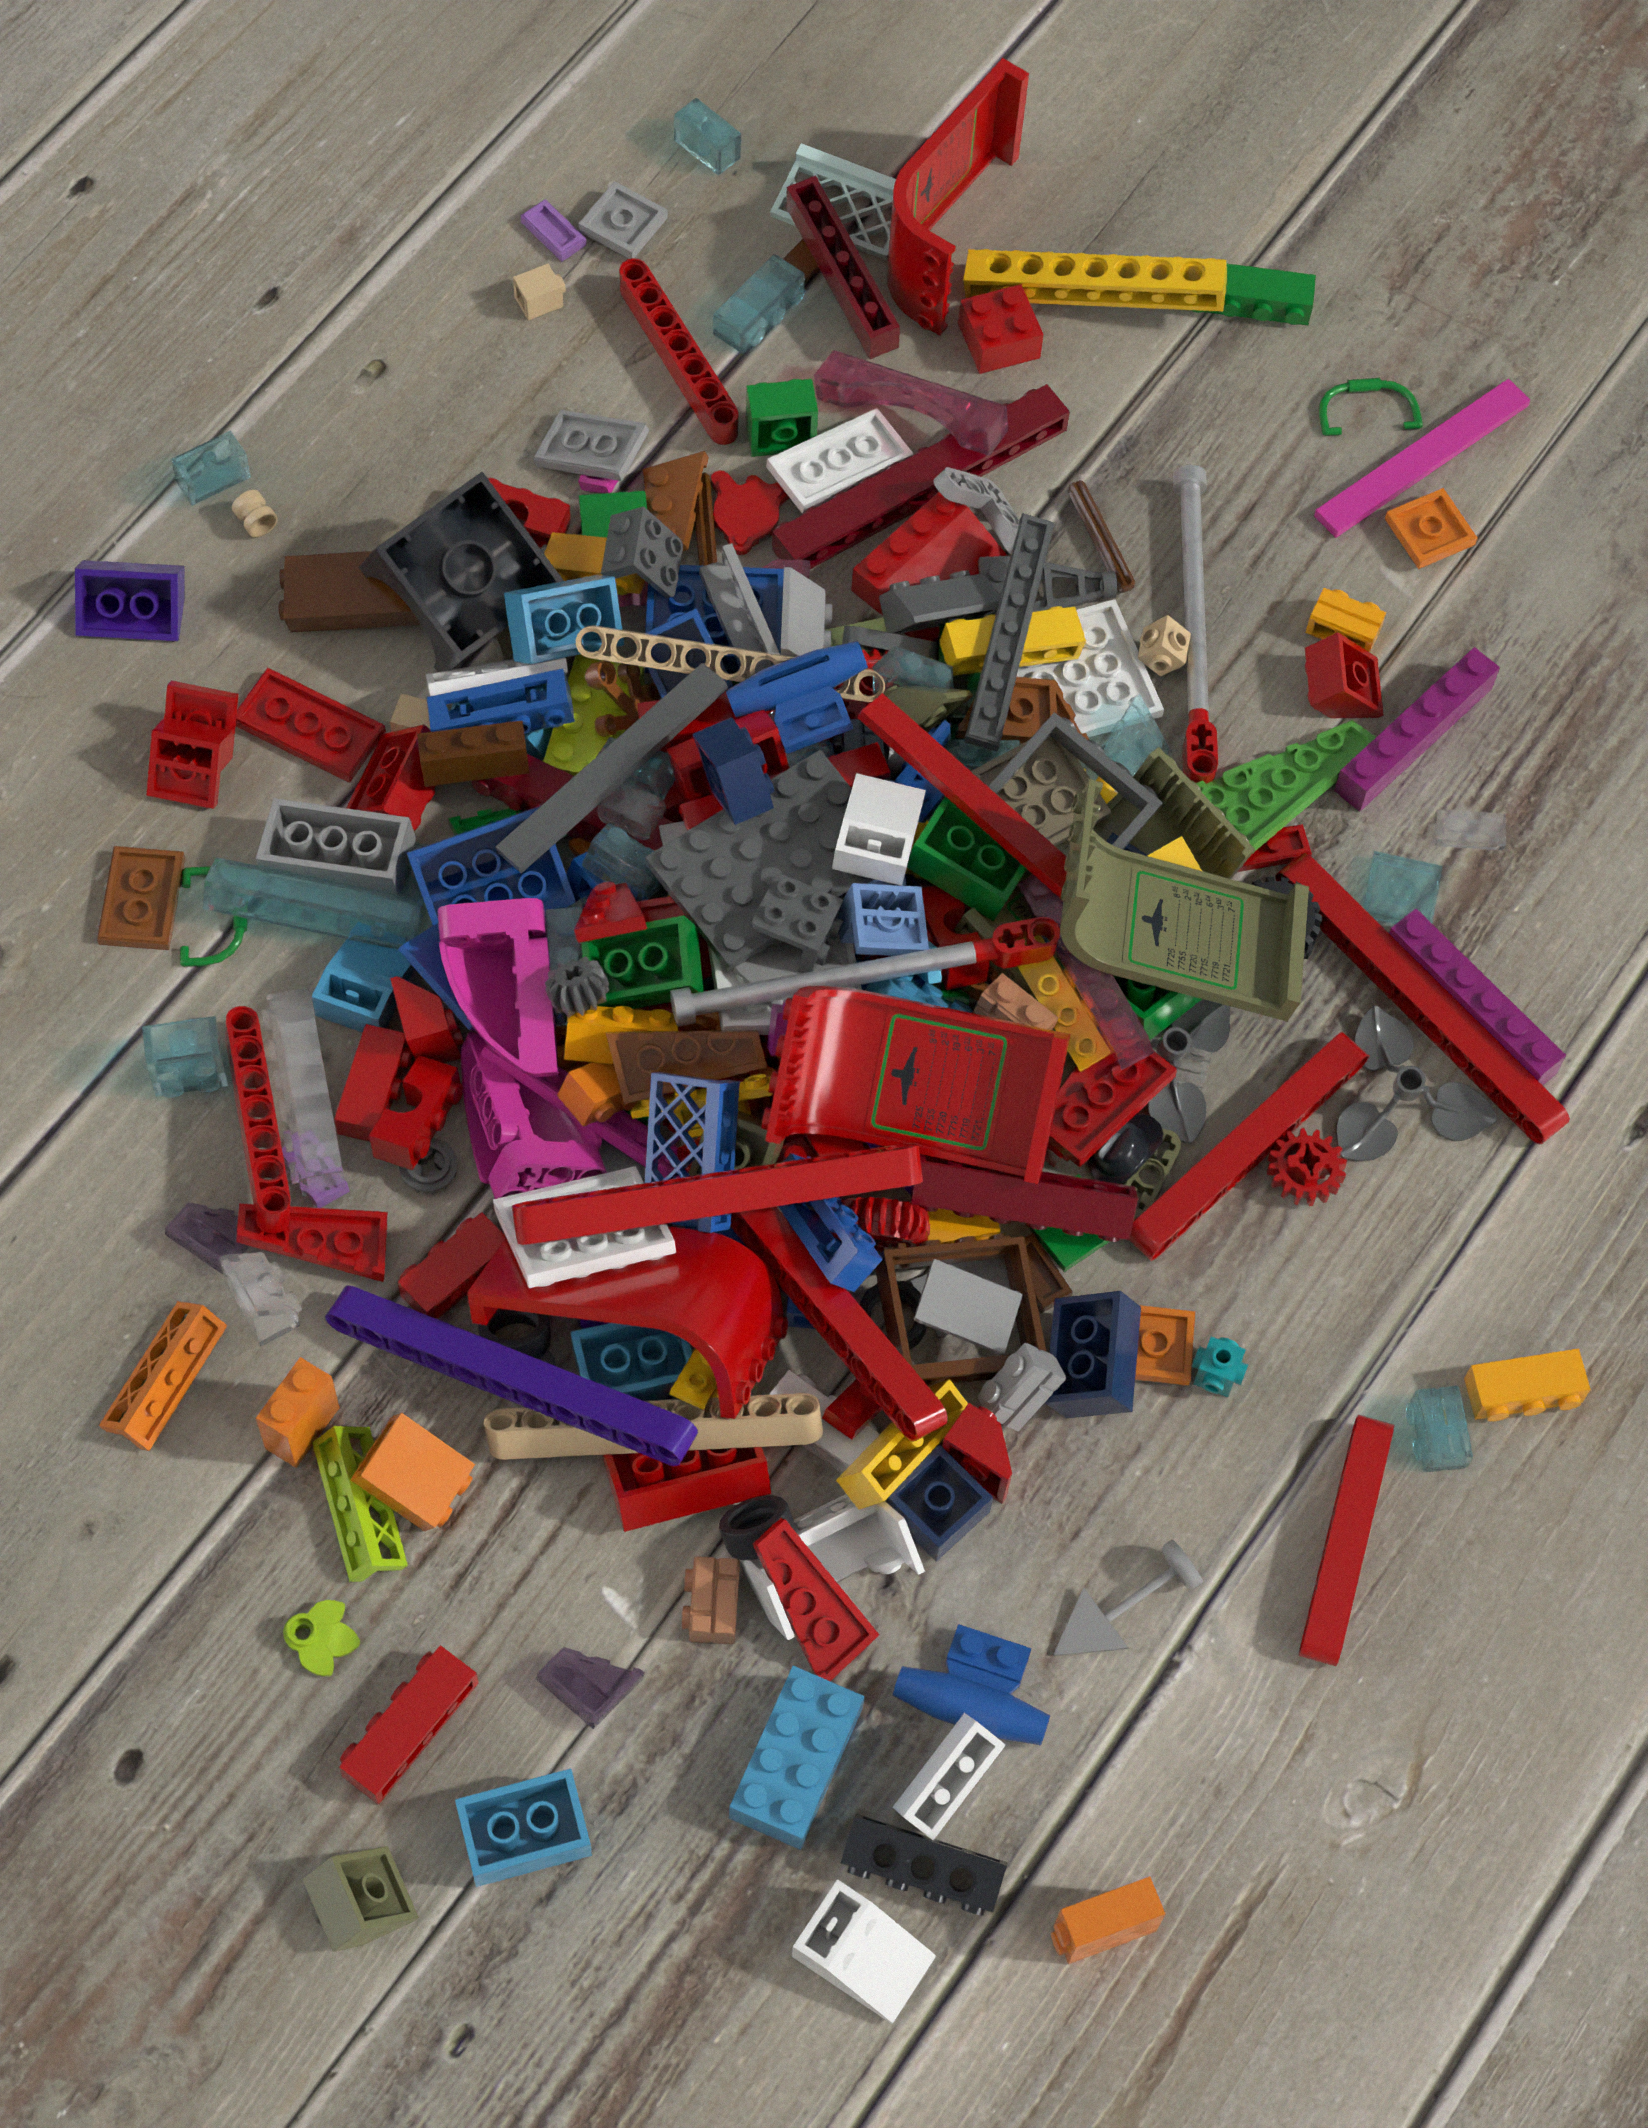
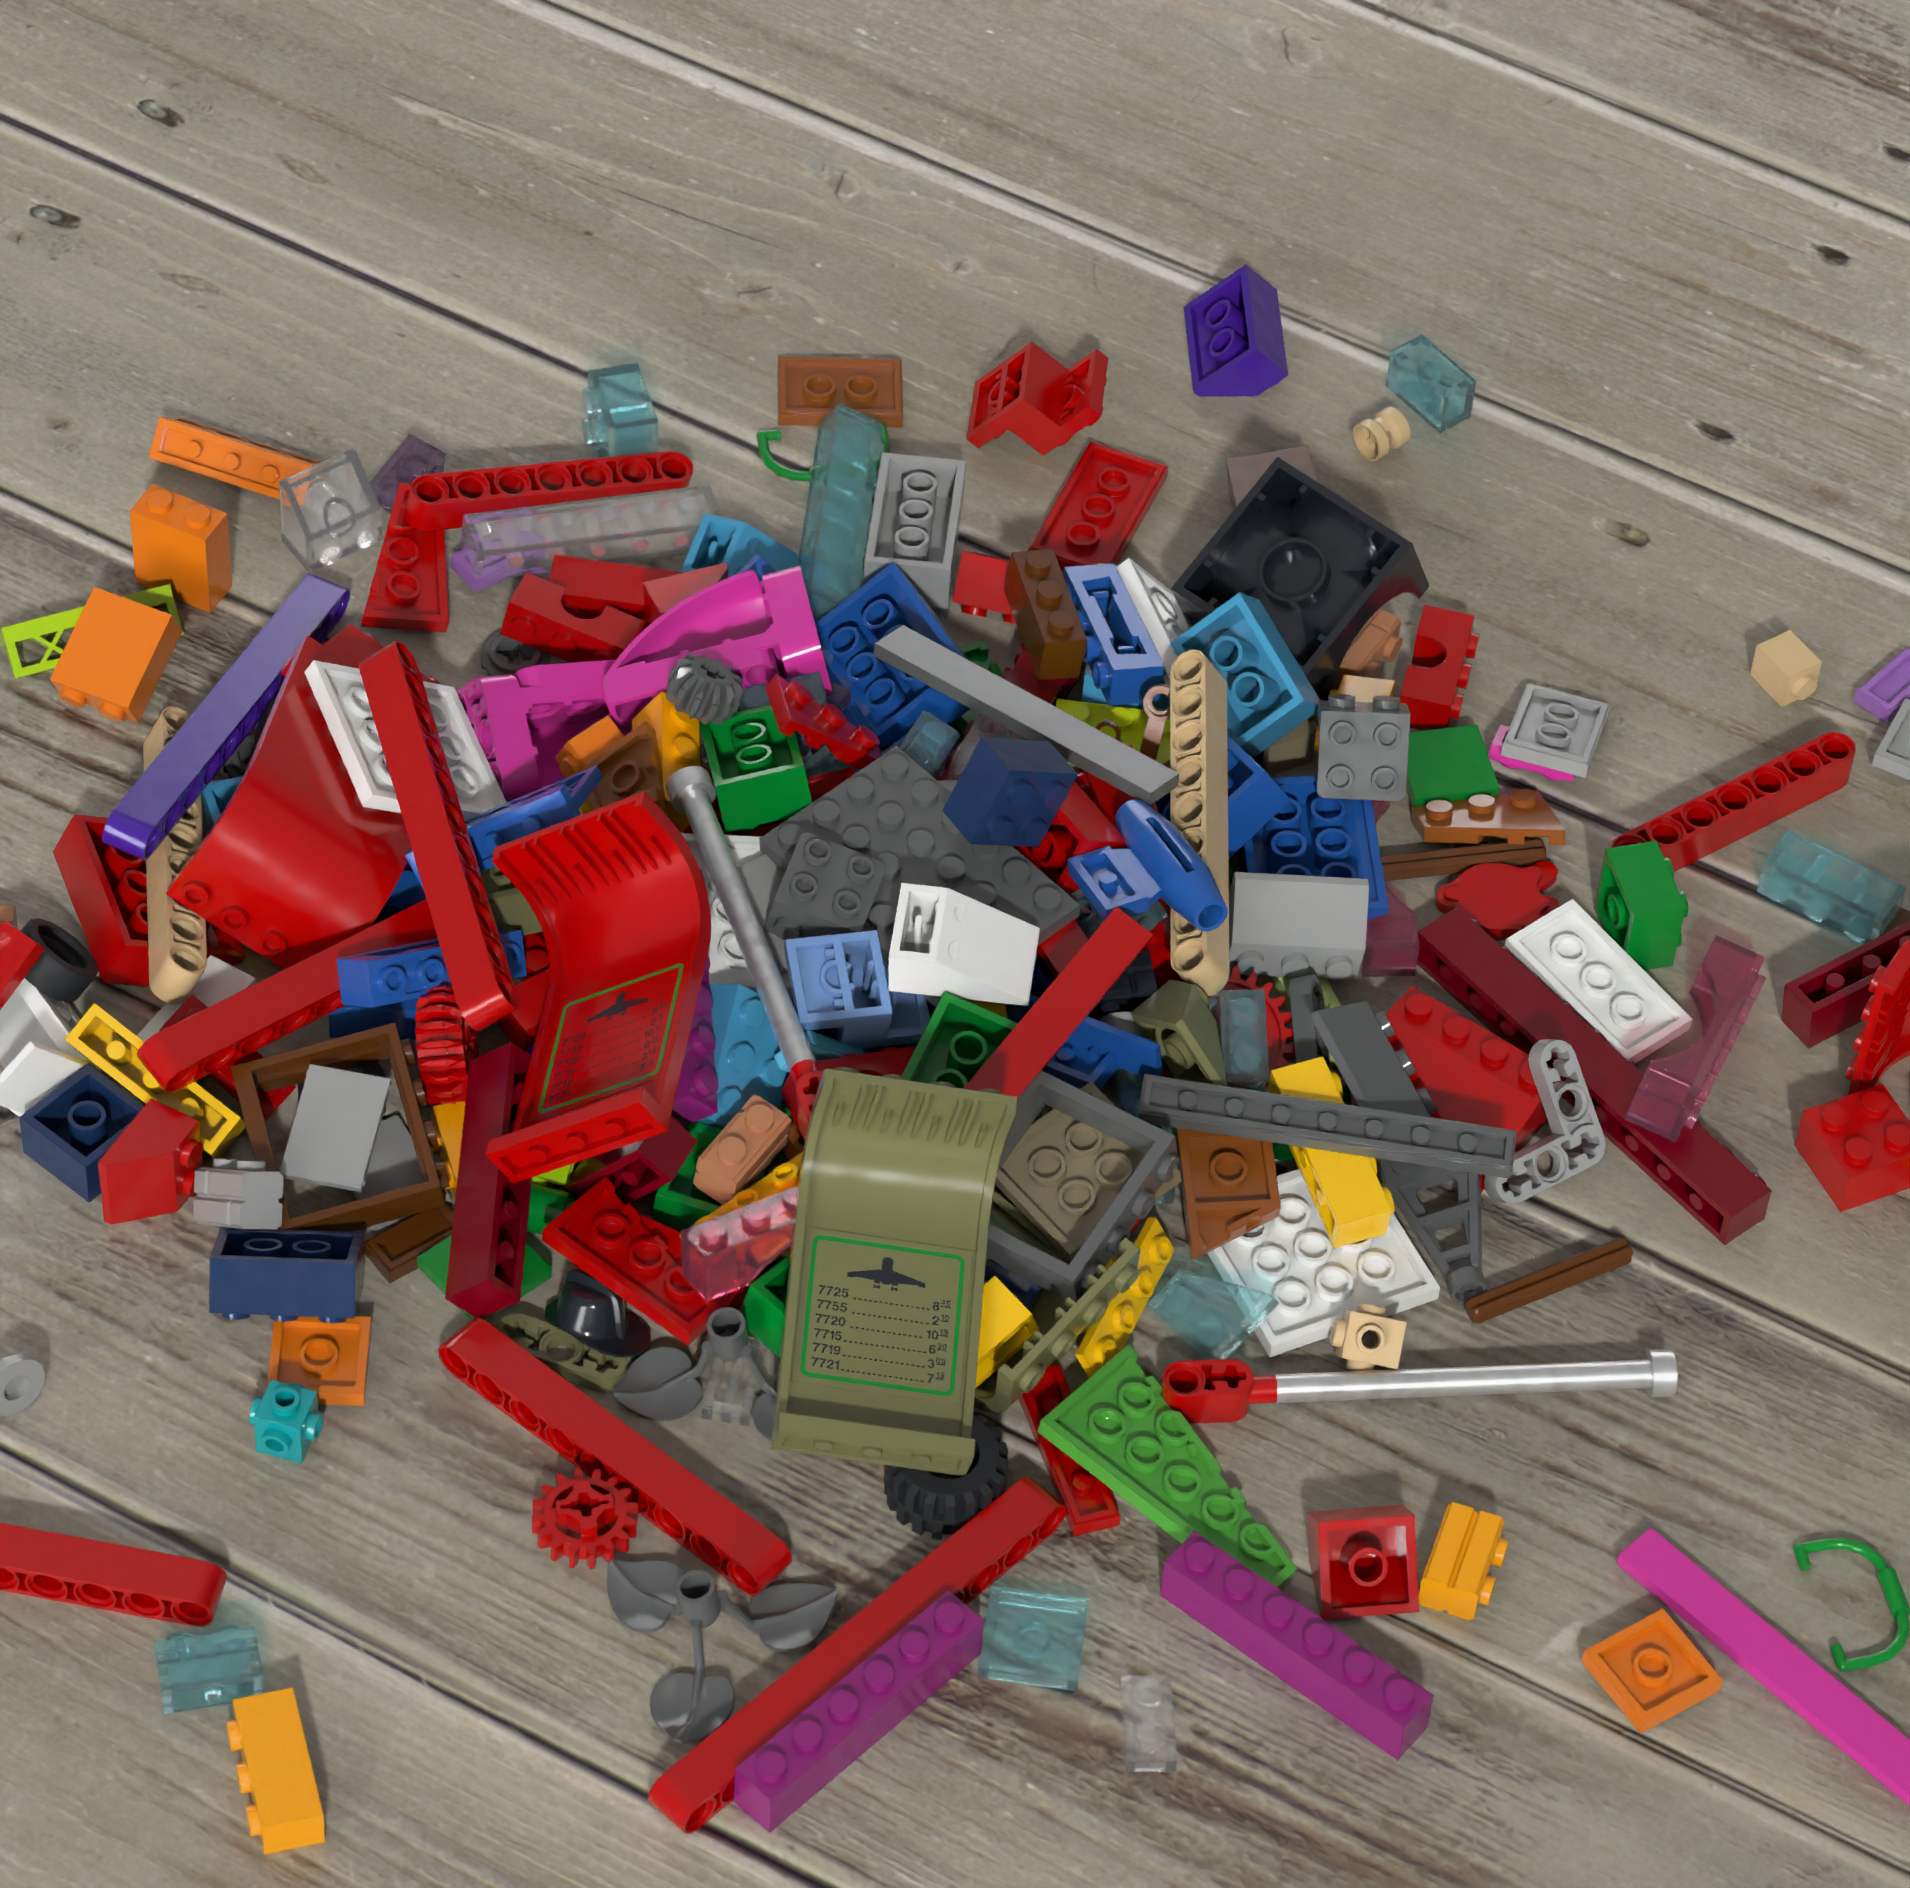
camera: 85 degrees right, 15 degrees down
light grey fence [699,543,780,673] -> none

